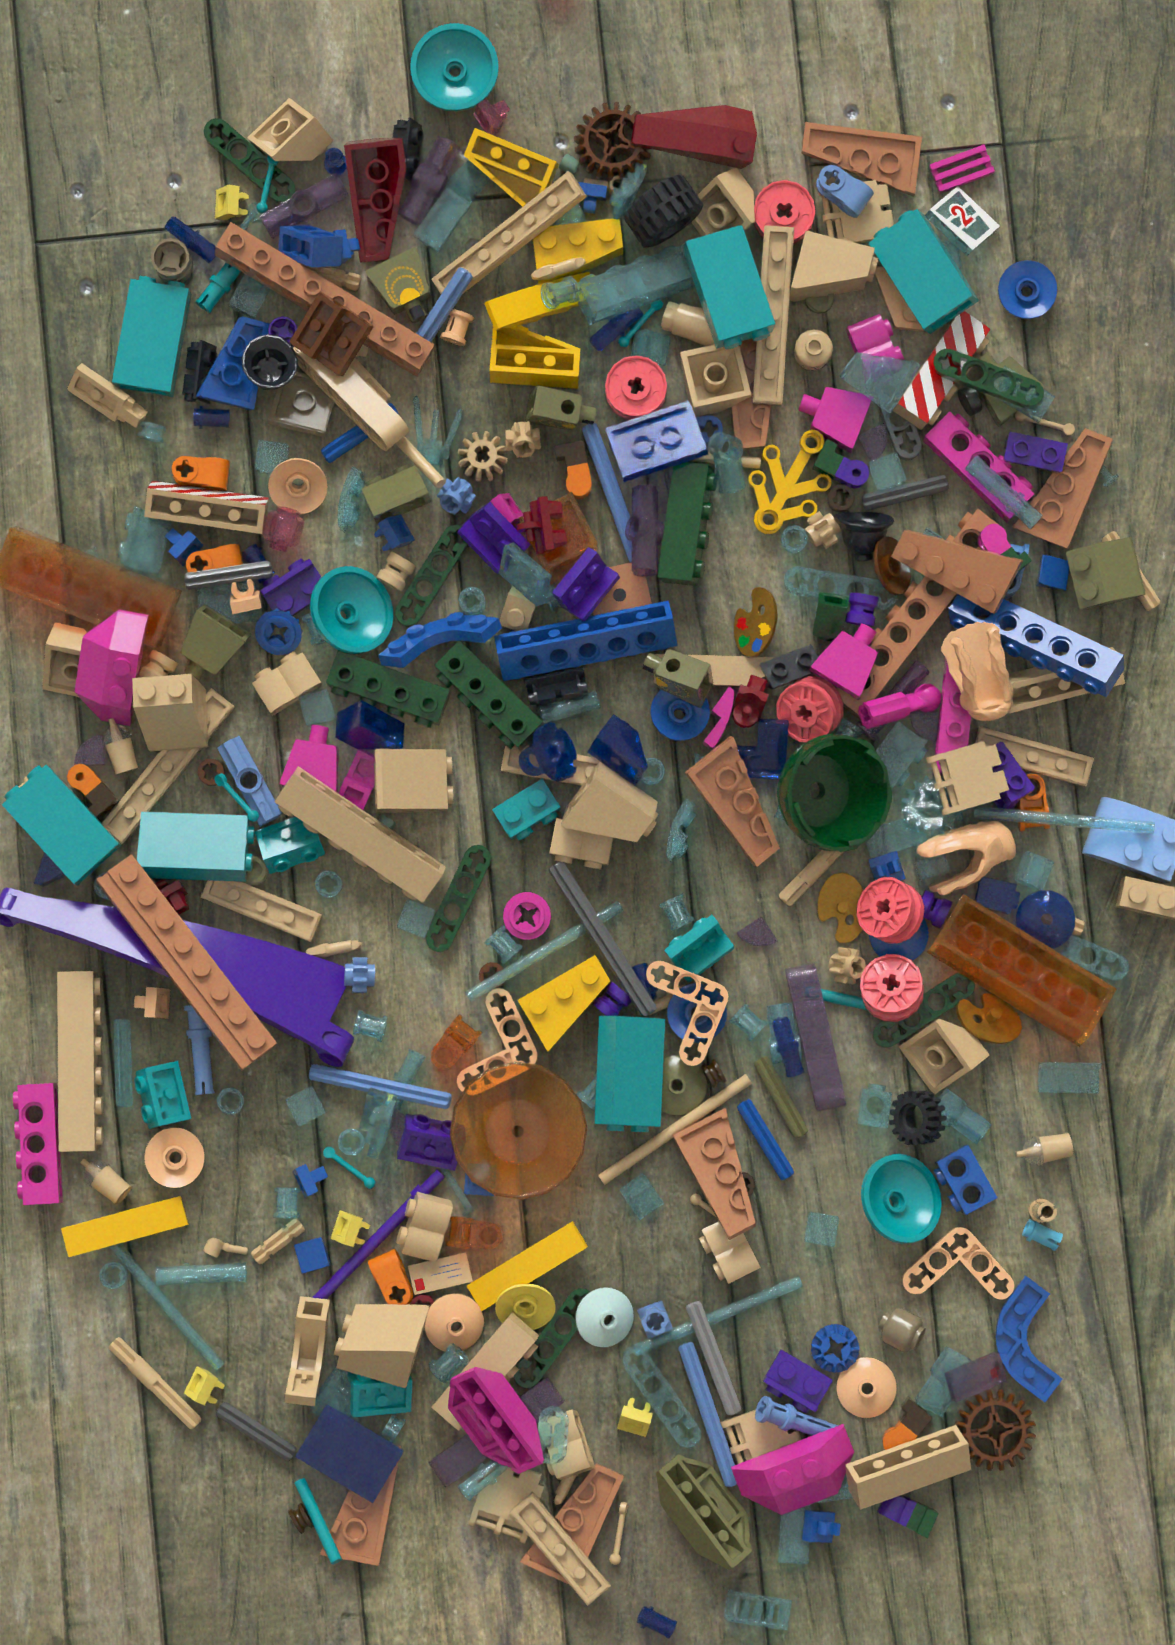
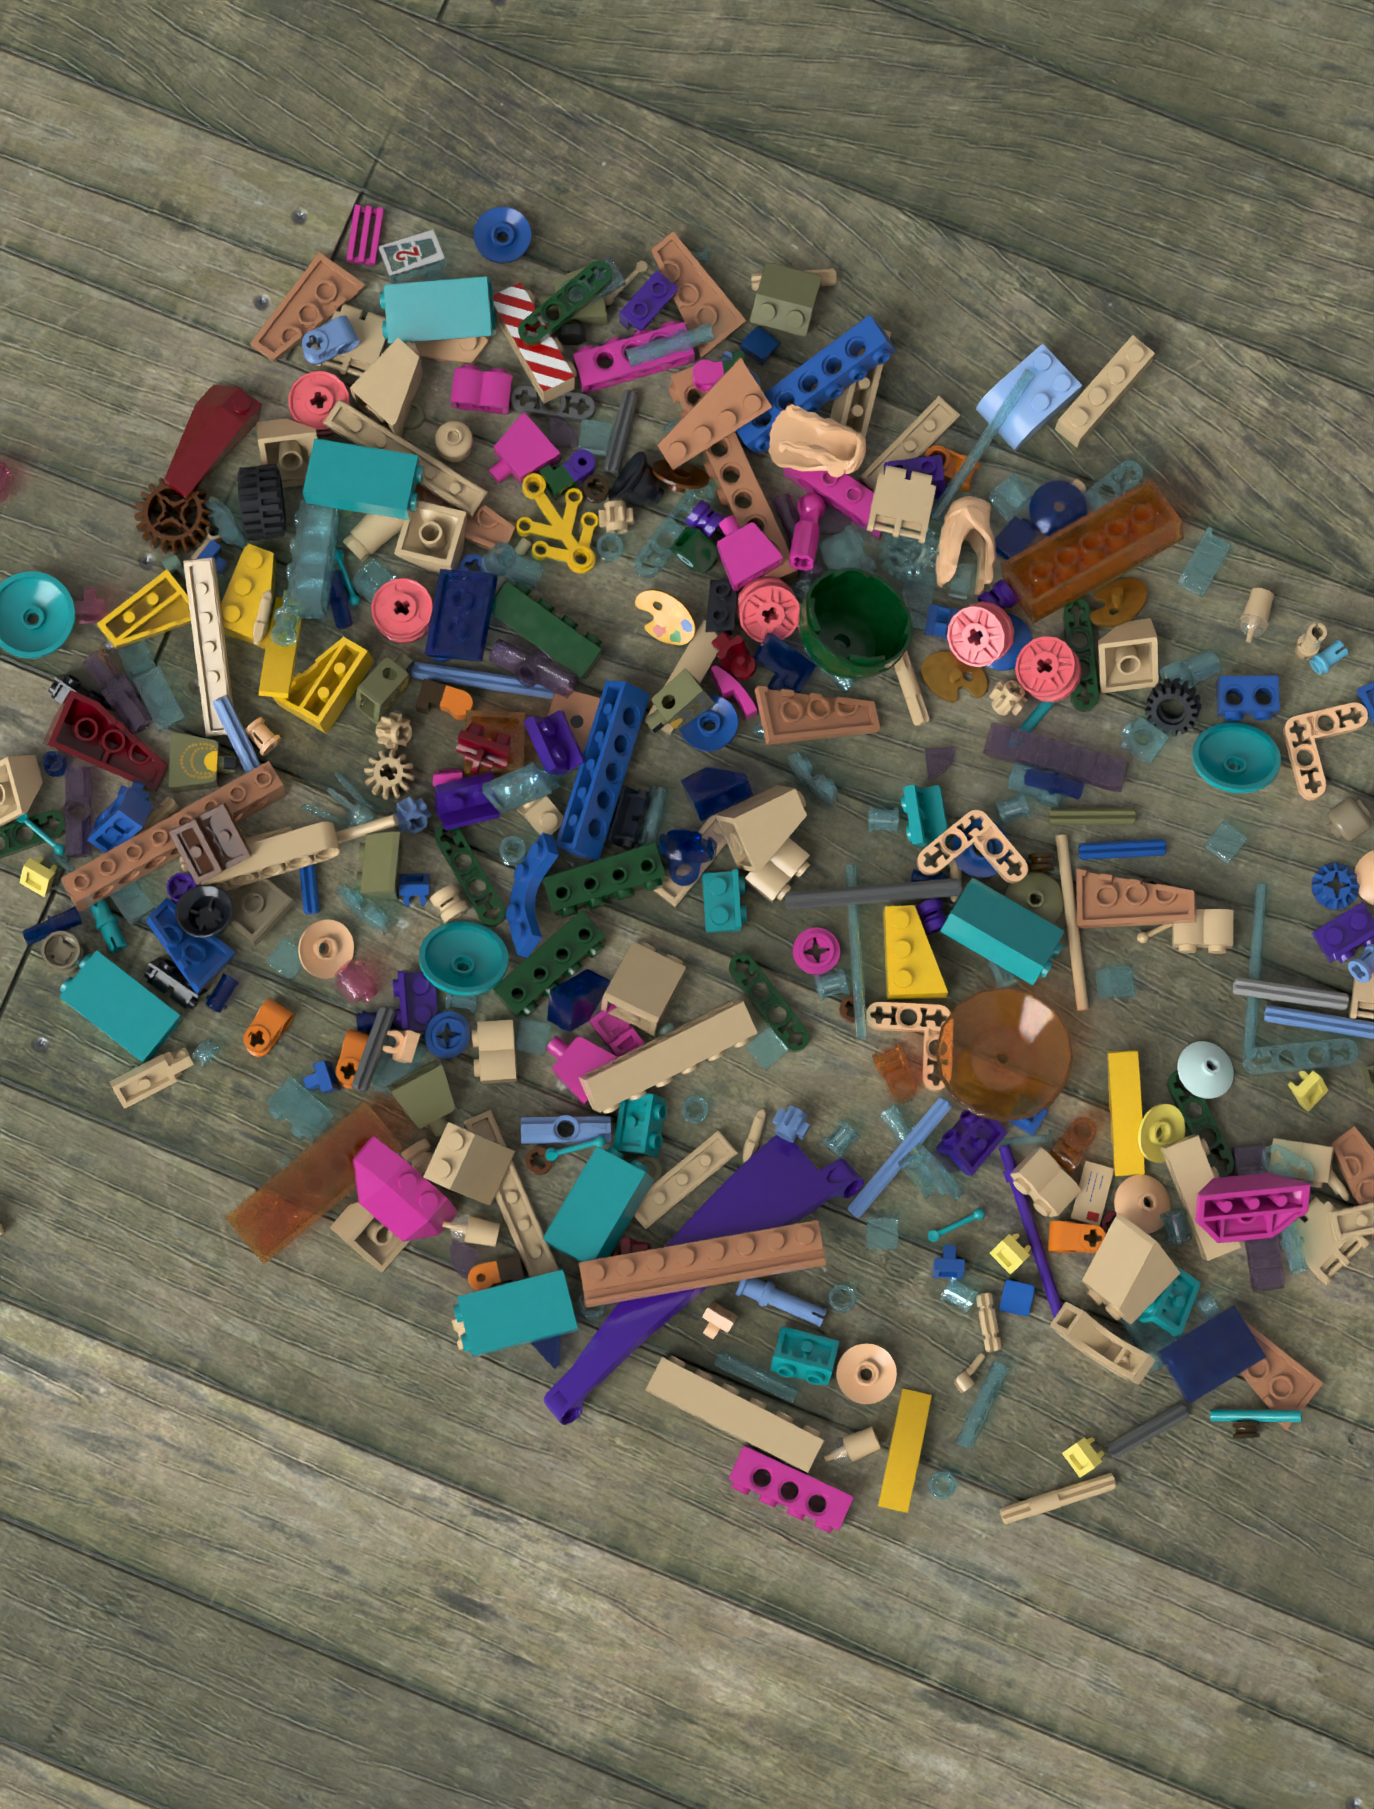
camera: 70 degrees left, 5 degrees down
clear light blue piece [109,1243,225,1371] -> none
tan brick [144,481,269,534] -> none
clear light blue bush [338,1128,365,1155] -> none
medium blue piece [637,1300,673,1339] -> none
clear light blue bush [638,758,665,785] -> none
clear light blue slope [839,352,920,413] -> none

